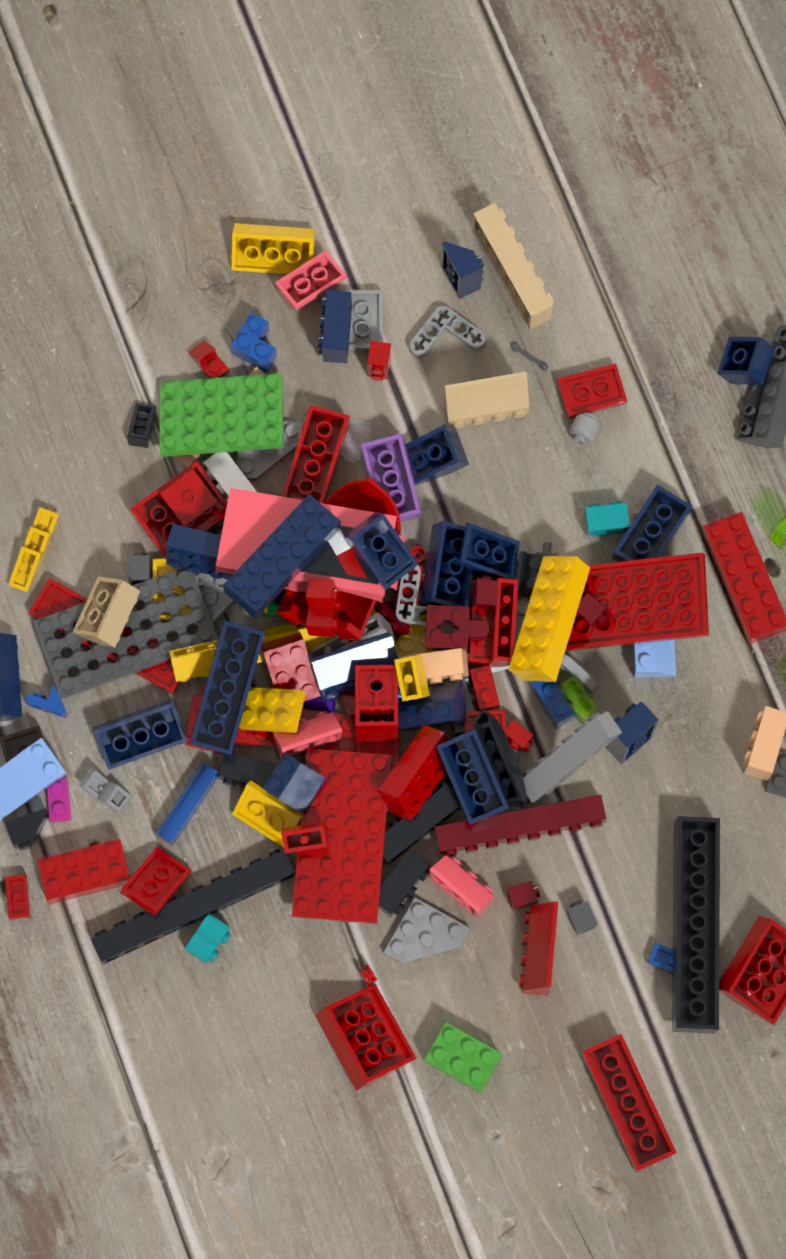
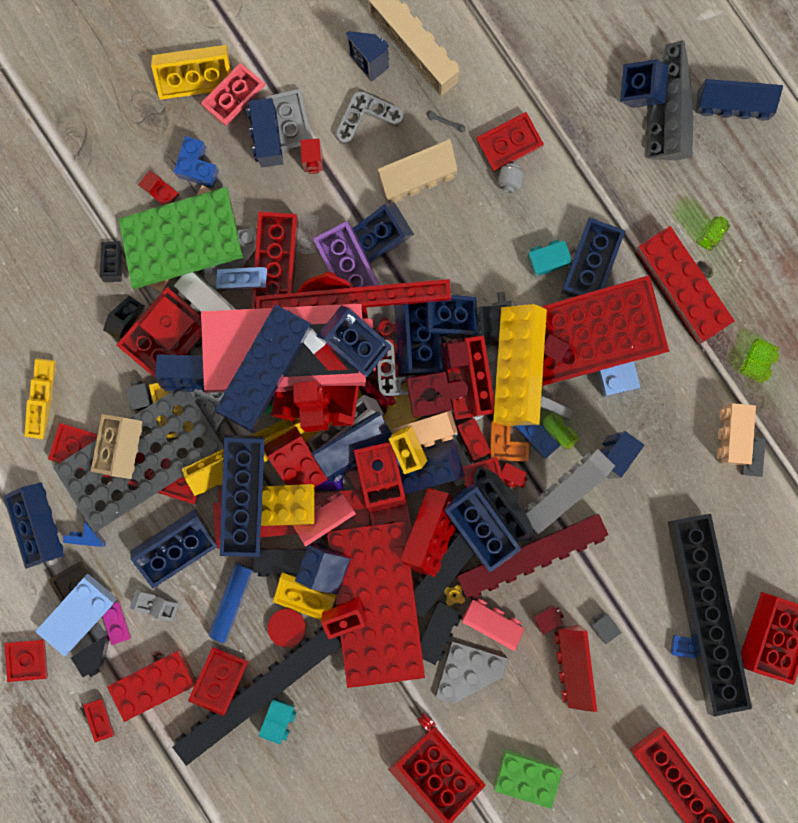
camera: 10 degrees left, 10 degrees up
none -> black slope [103,296,145,340]
none -> light blue plate [216,267,267,289]
none -> red plate [256,279,451,309]
none -> red tile [268,608,306,647]
none -> yellow plate [444,585,465,606]
none -> orange plate [490,422,529,462]

